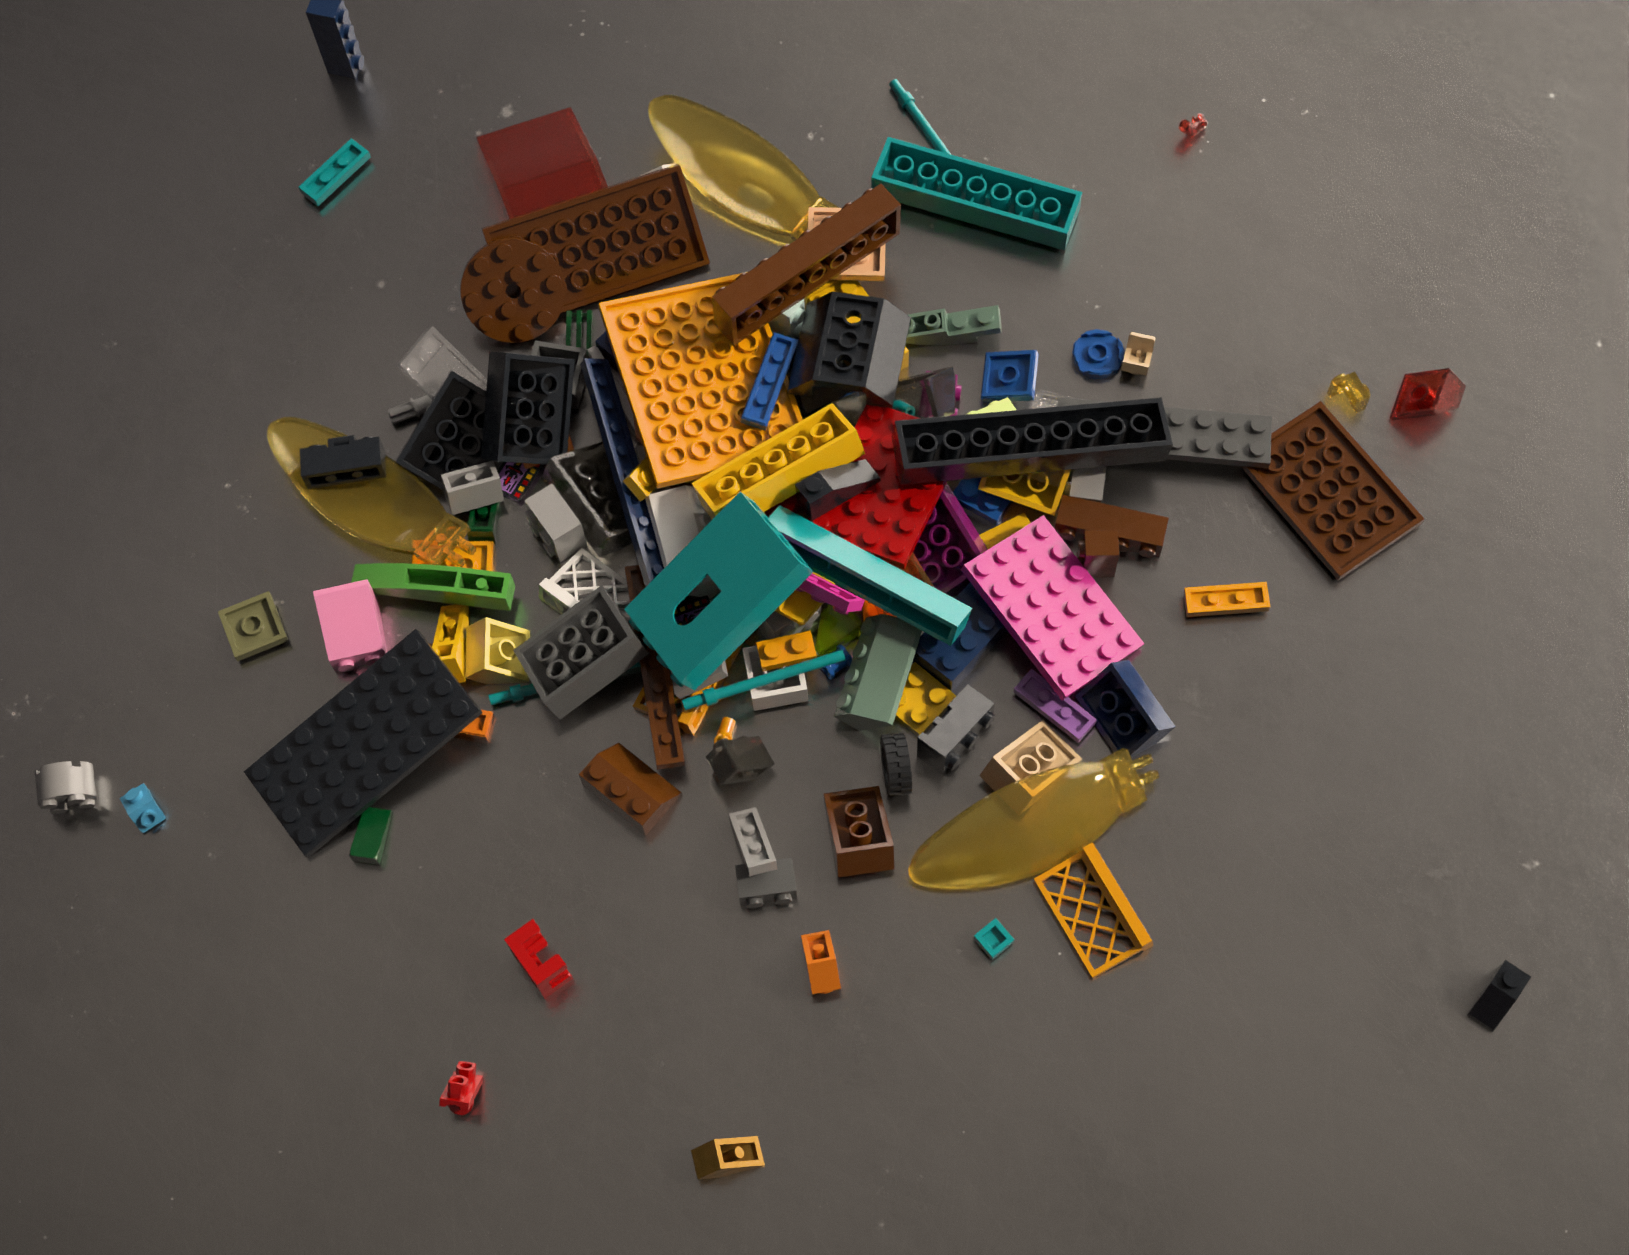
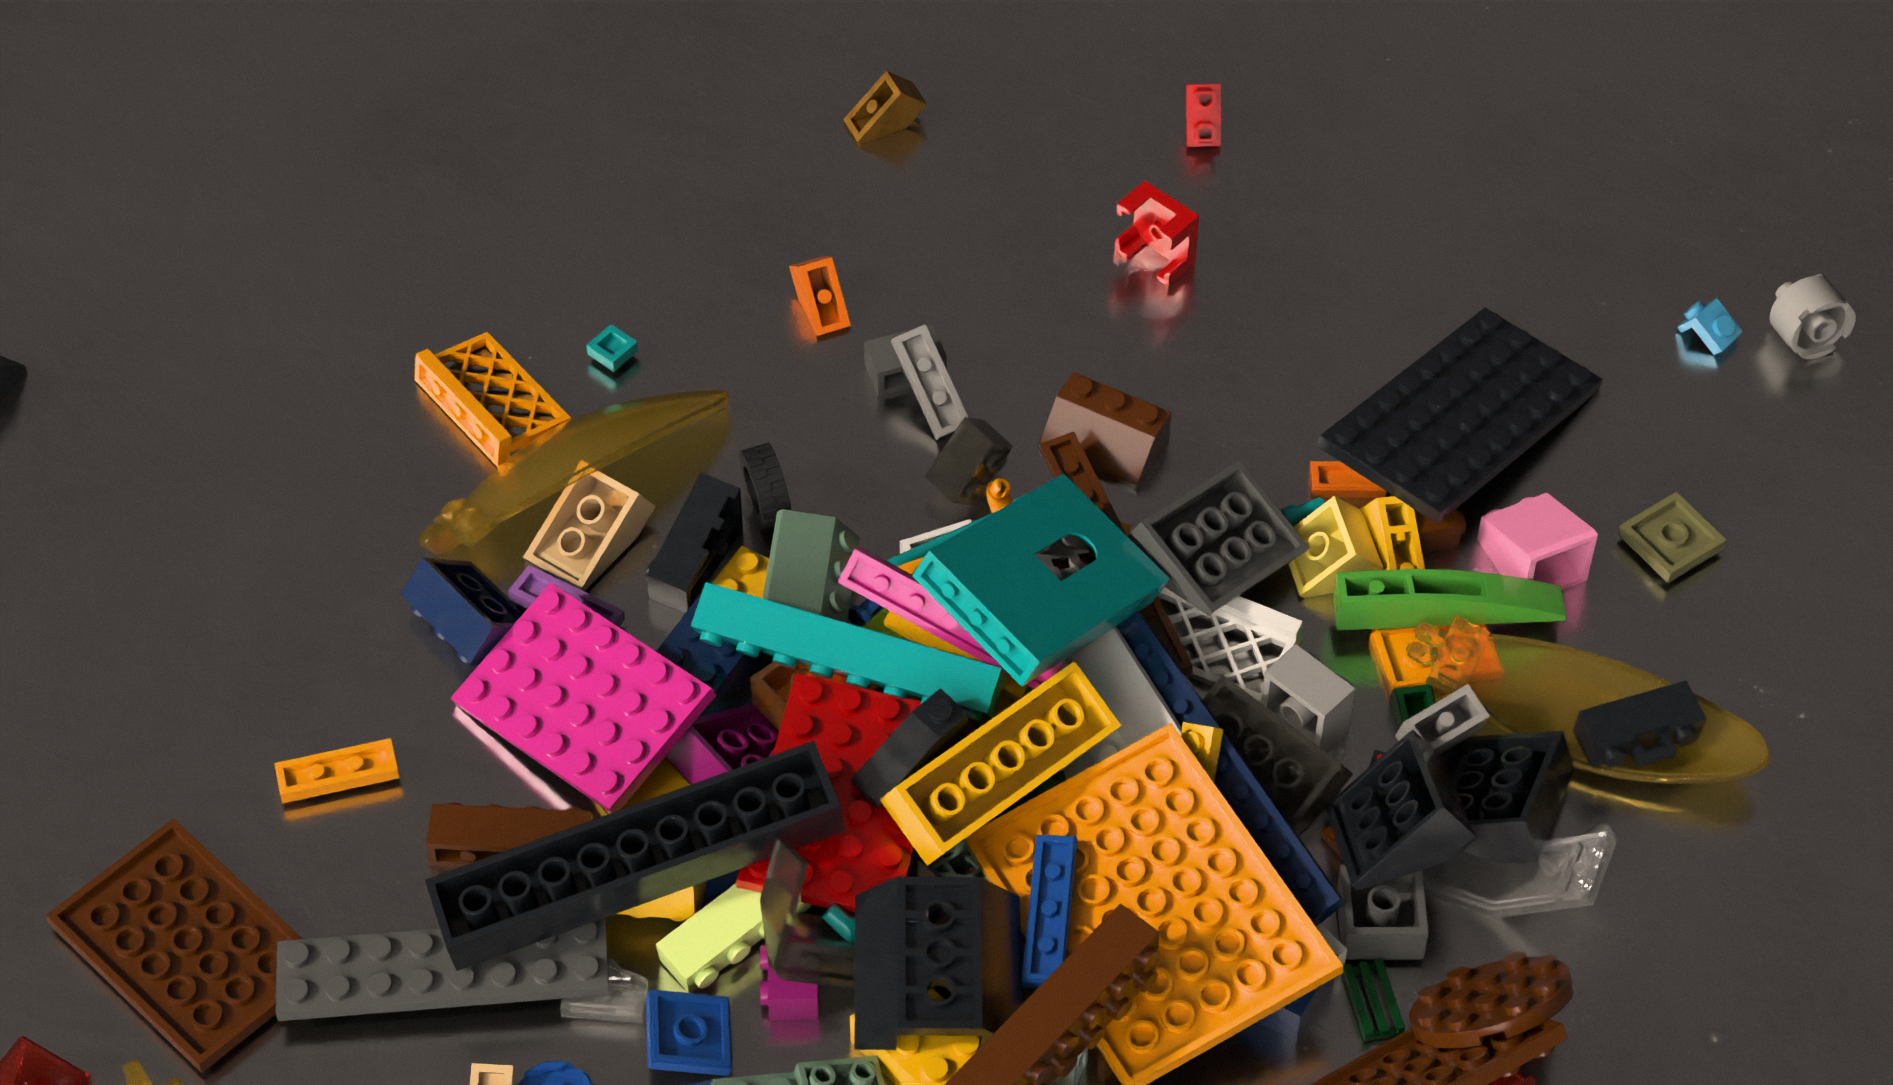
camera: 165 degrees right, 15 degrees down
dark green slope [349,807,393,865] -> none
reddish brown slope [823,786,895,877] -> none
reddish brown brick [1076,530,1119,578] -> none

